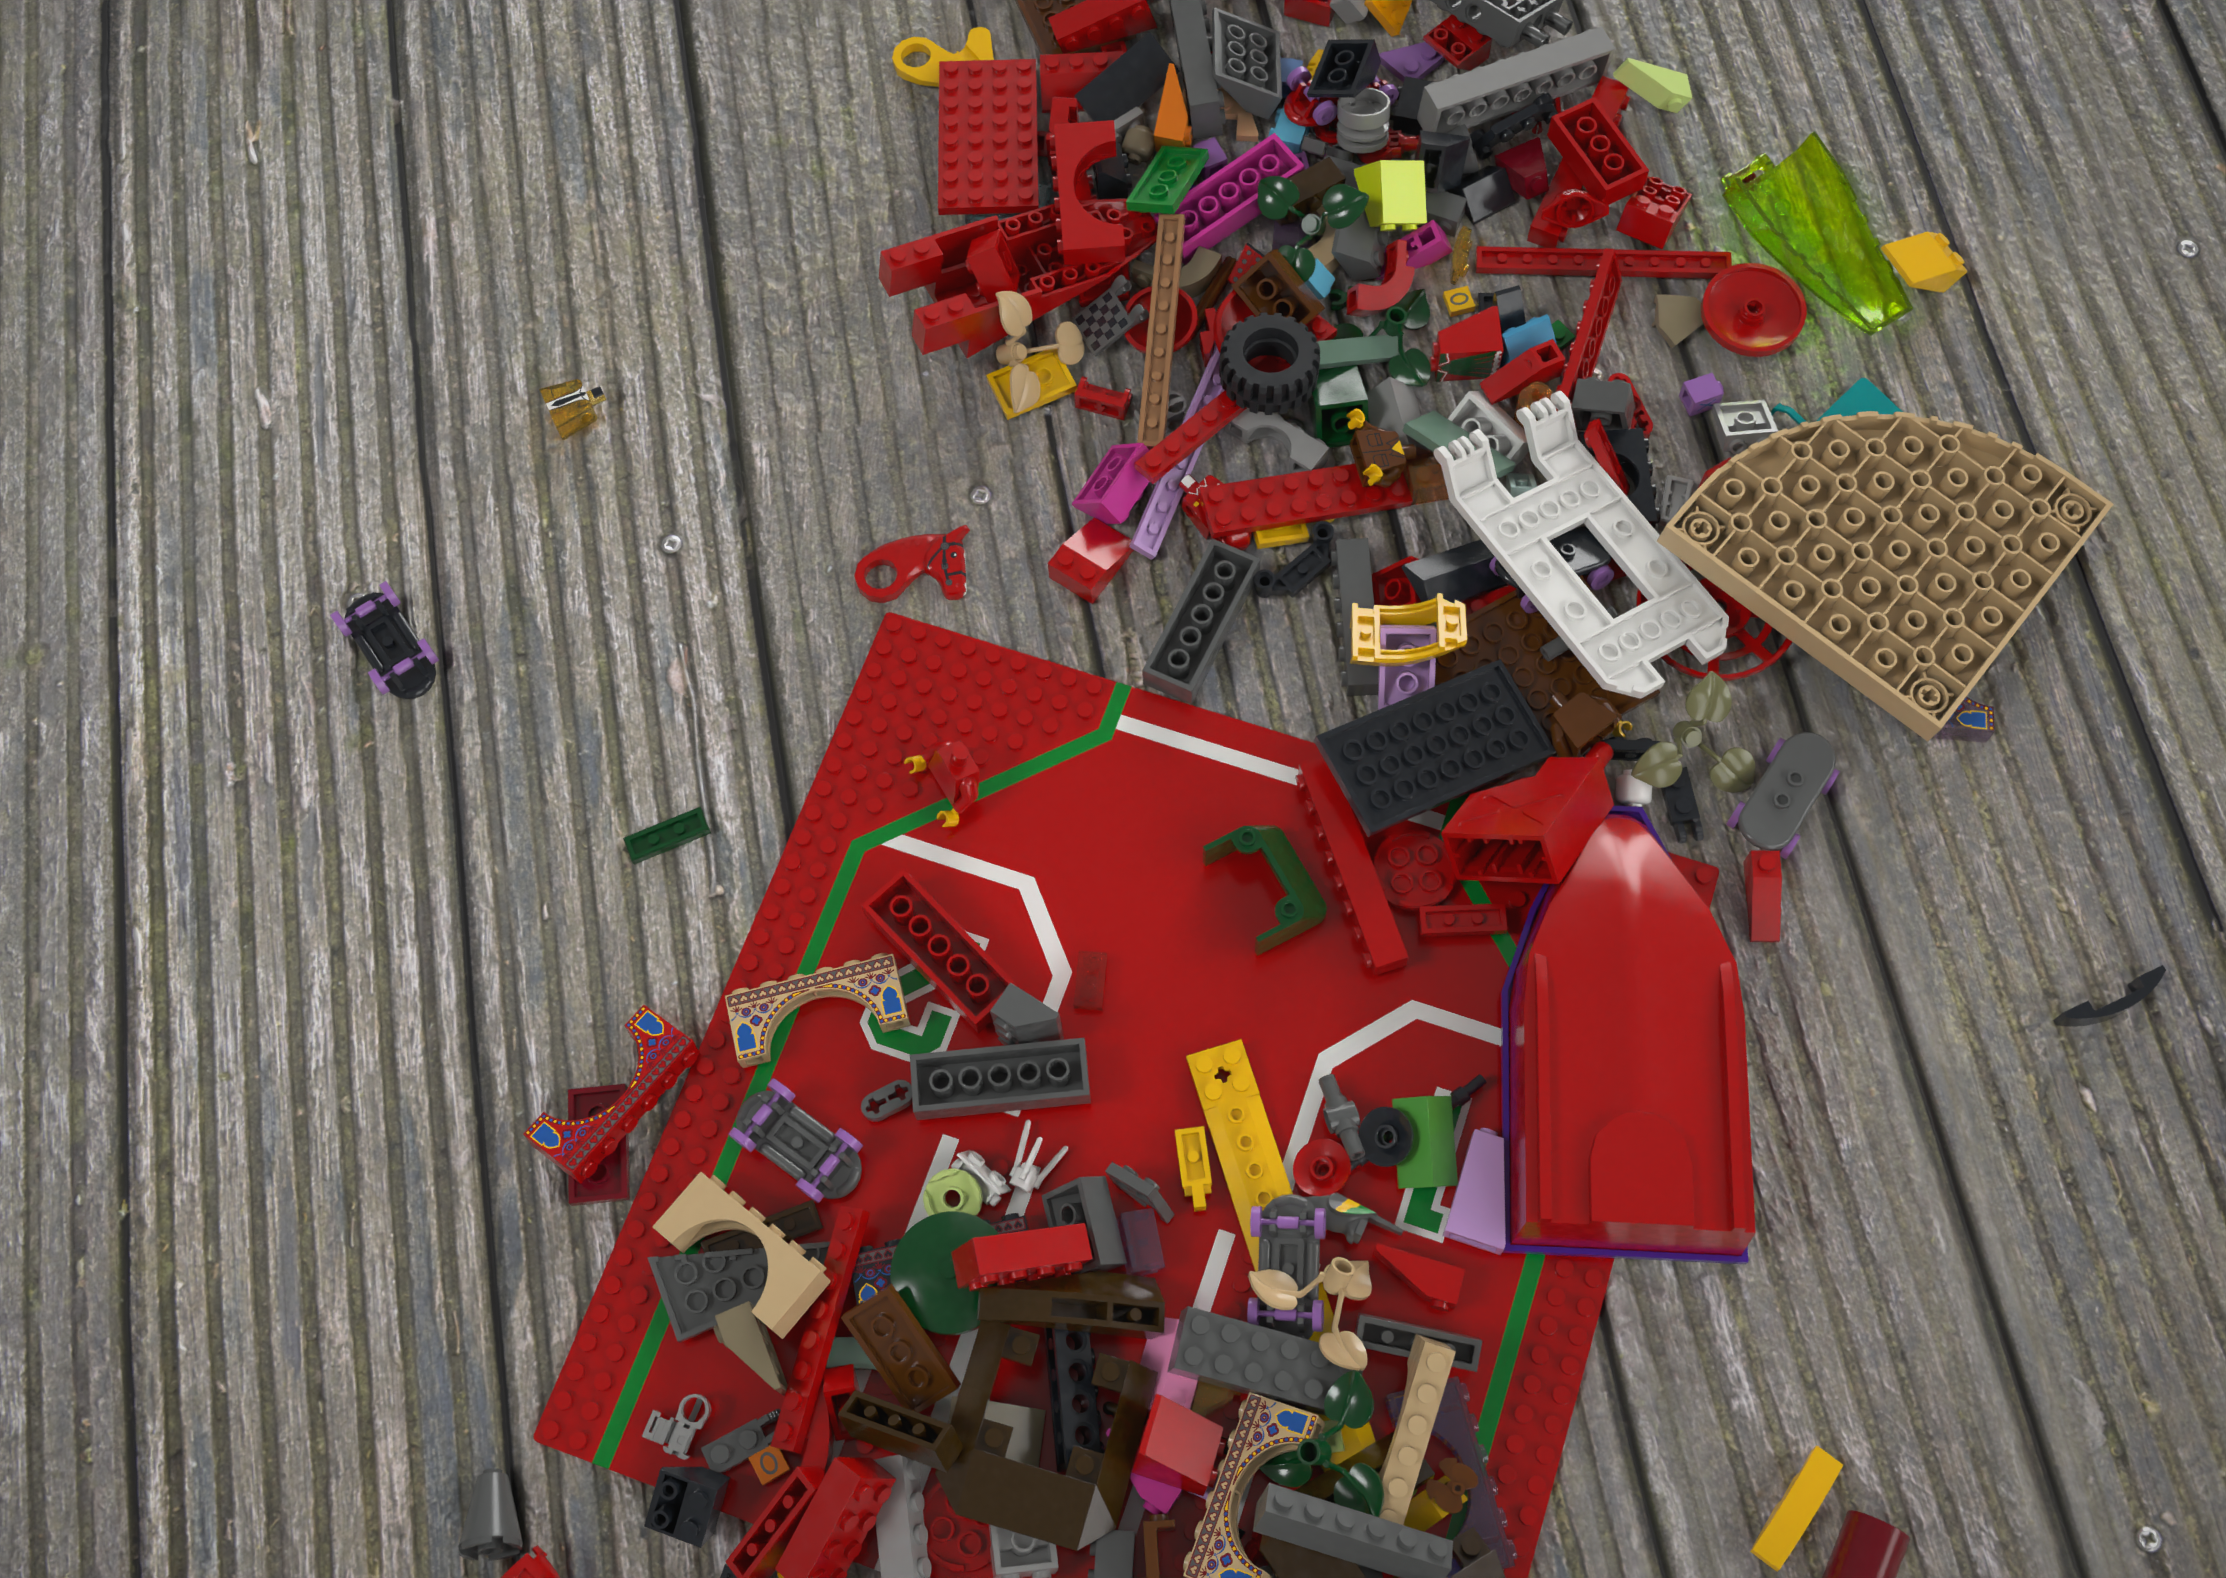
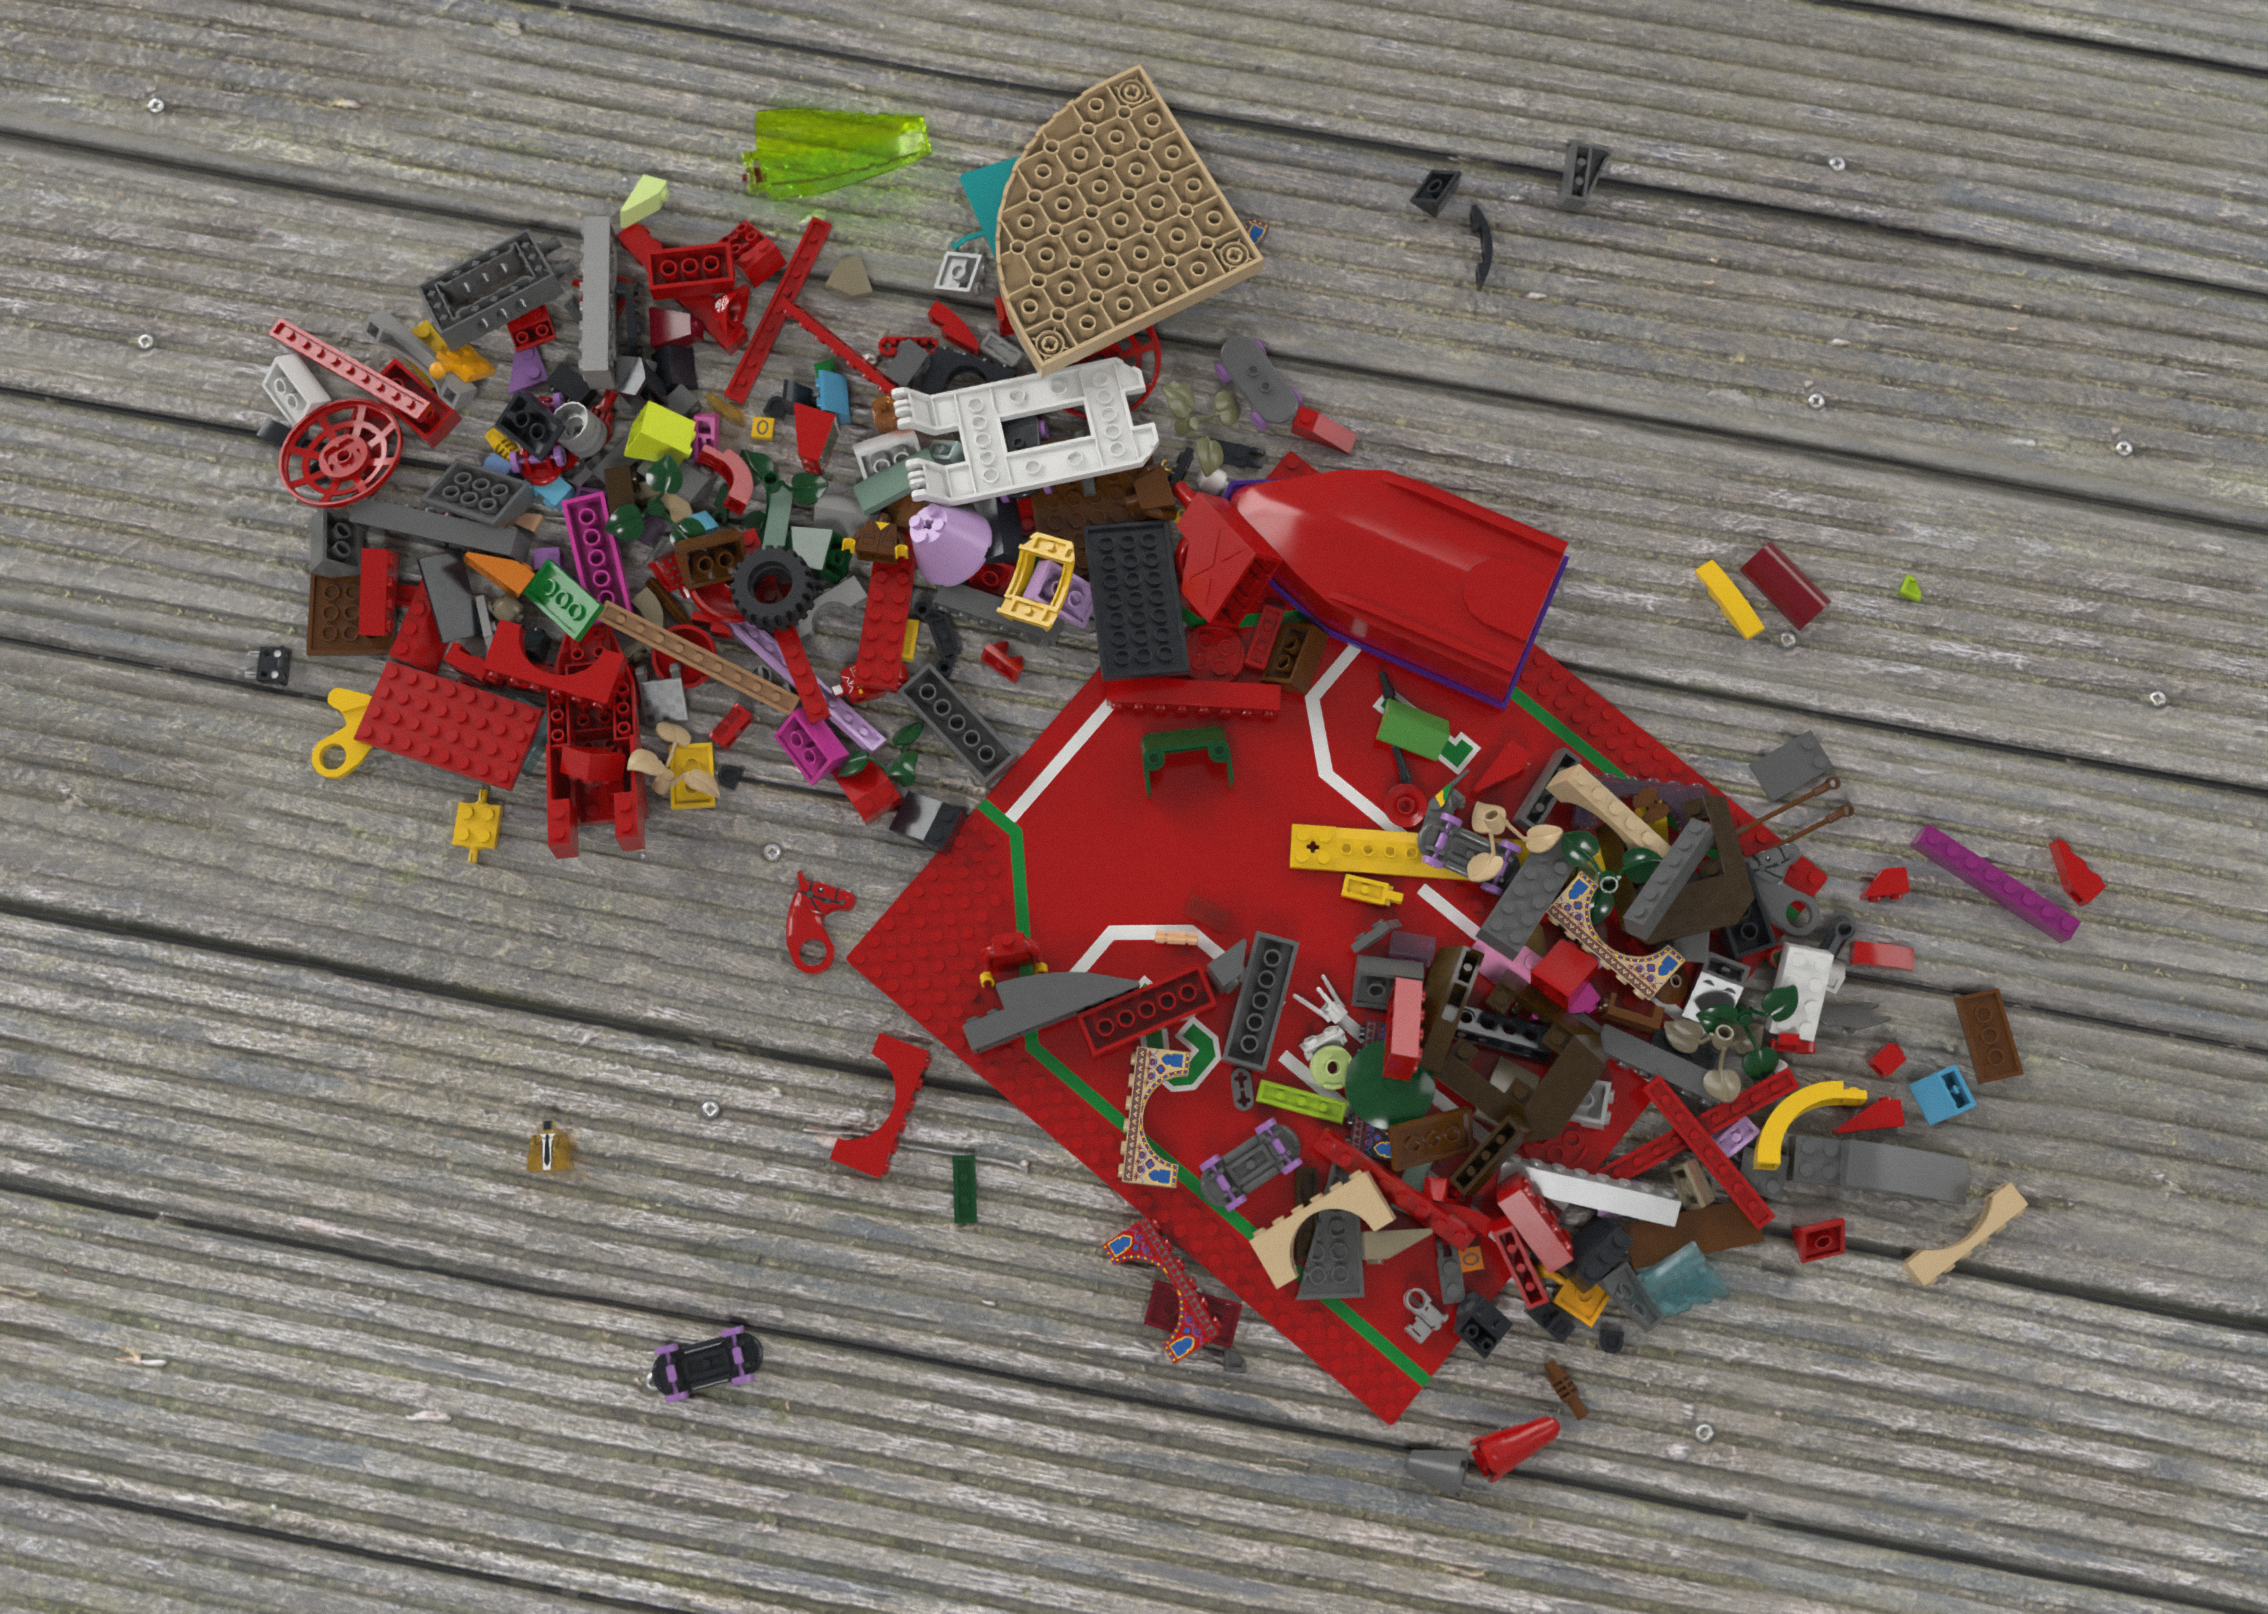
camera: 75 degrees left, 10 degrees up
dark grey pin [1319,1074,1365,1161] -> none
black dish [1358,1107,1414,1167] -> none
lavender slope [1442,1128,1506,1255] -> none
red slope [1479,339,1565,405] -> none
red plate [1584,419,1630,496] -> none
medium lavender brick [1679,373,1724,417] -> none
red dish [1701,263,1807,357] -> none
yellow slope [1881,231,1968,293] -> none
none -> yellow plate [452,789,504,863]
none -> black tile [718,765,744,791]
none -> red arch [829,1033,933,1179]
none -> dark green plant [837,721,924,787]
none -> black slope [889,791,966,856]
none -> lavender cone [909,503,992,587]
none -> red slope [927,300,981,358]
none -> dark grey slope [962,972,1140,1055]
none -> red tile [980,641,1024,684]
none -> light nougat axle [1155,930,1198,945]
none -> dark grey tile [1224,1348,1247,1372]
none -> lime tile [1255,1079,1348,1125]
none -> reddish brown slope [1260,622,1329,694]
none -> black slope [1409,169,1462,219]

